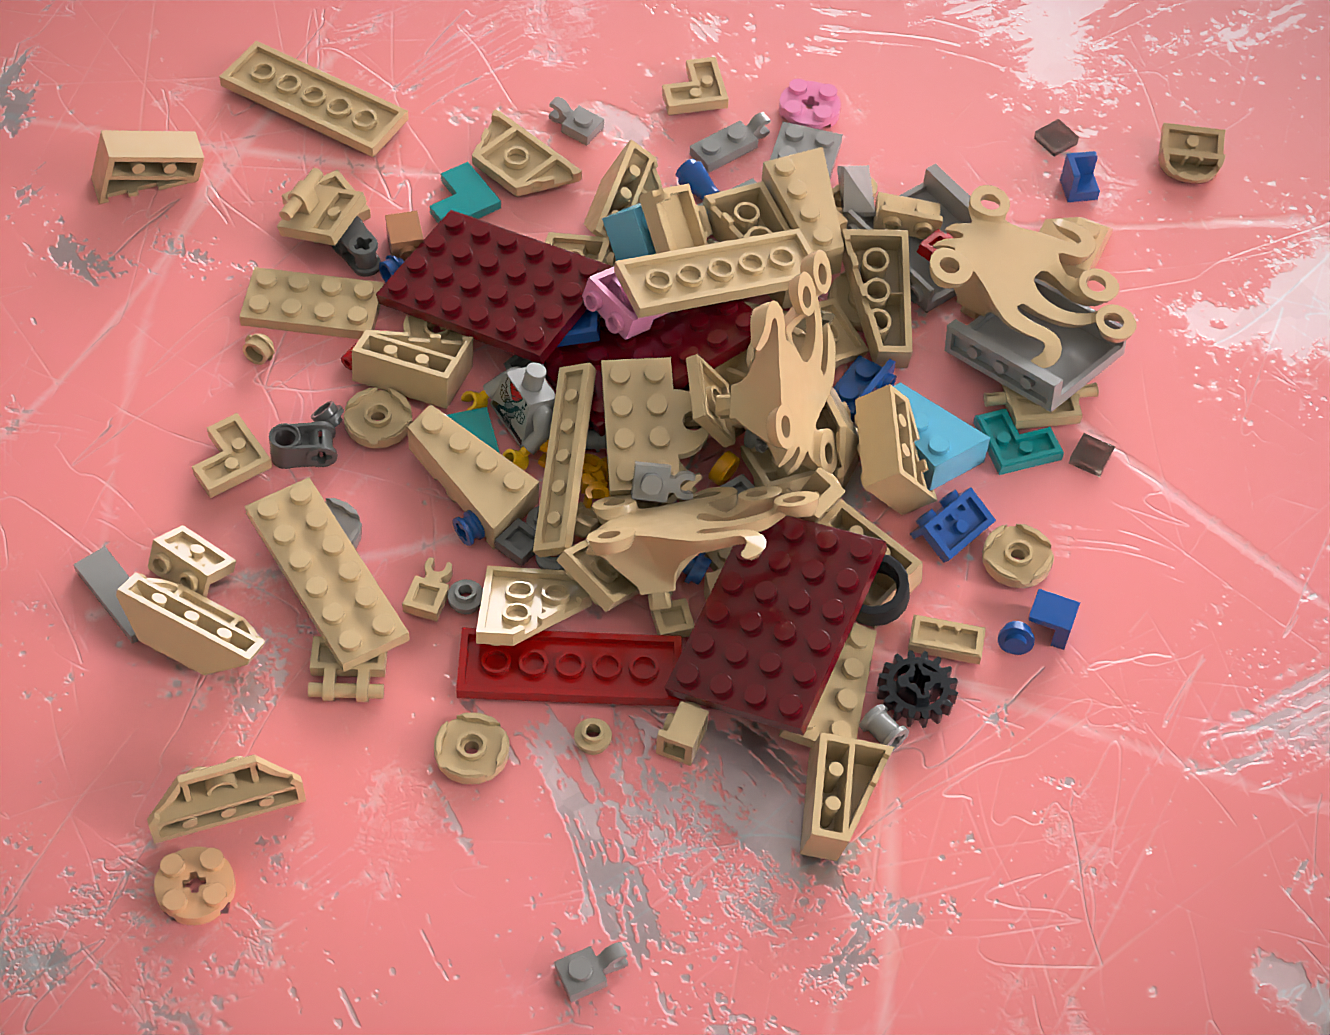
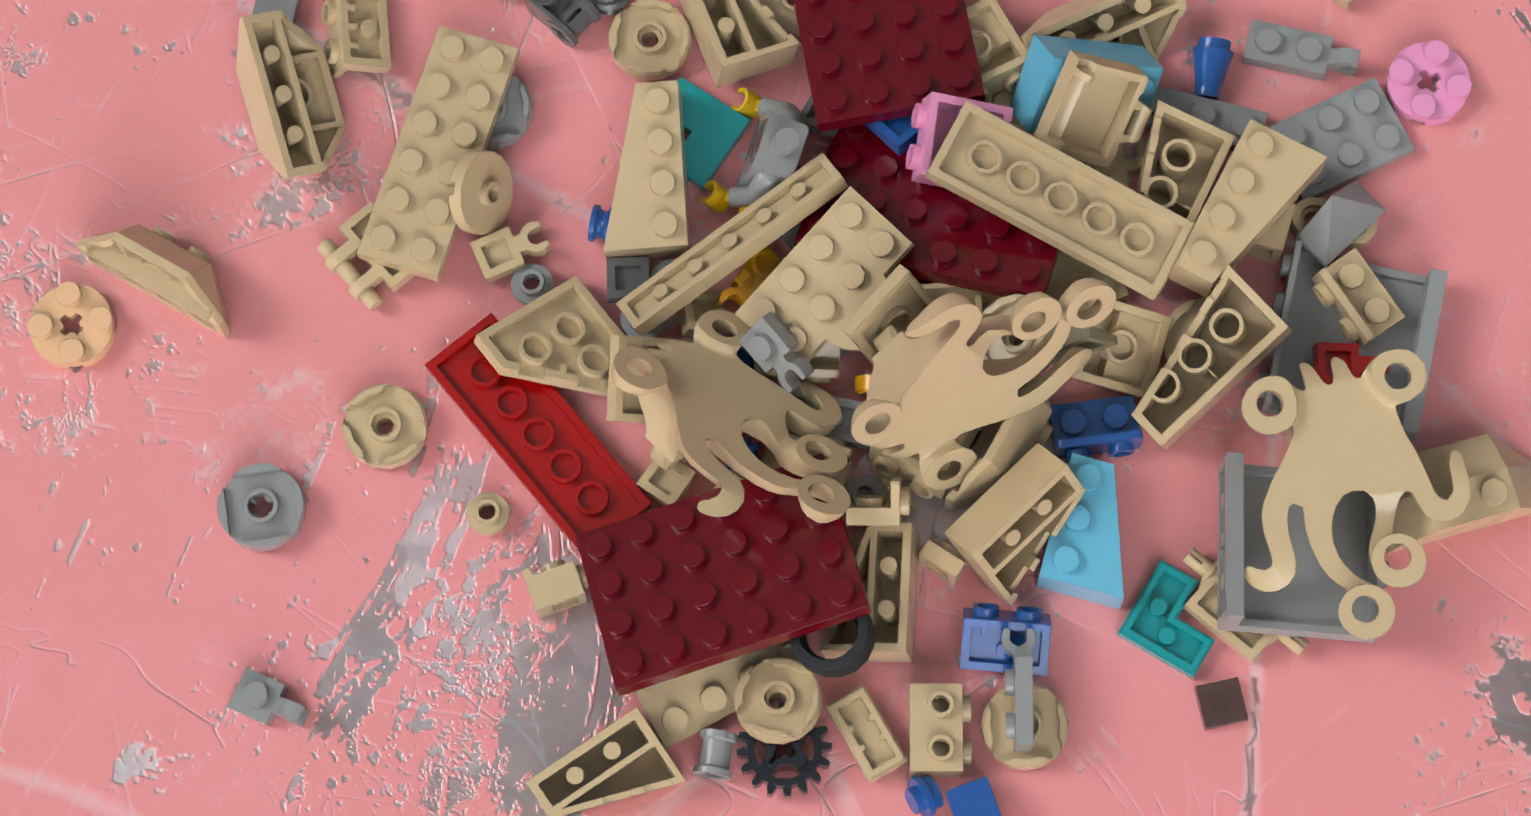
camera: 55 degrees right, 20 degrees up
none -> light grey plate [217,463,306,551]
none -> tan plate [449,151,513,235]
none -> tan plate [734,657,822,744]
none -> tan brick [908,683,972,778]
none -> tan plate [918,540,965,586]
none -> light grey plate [1001,628,1035,752]

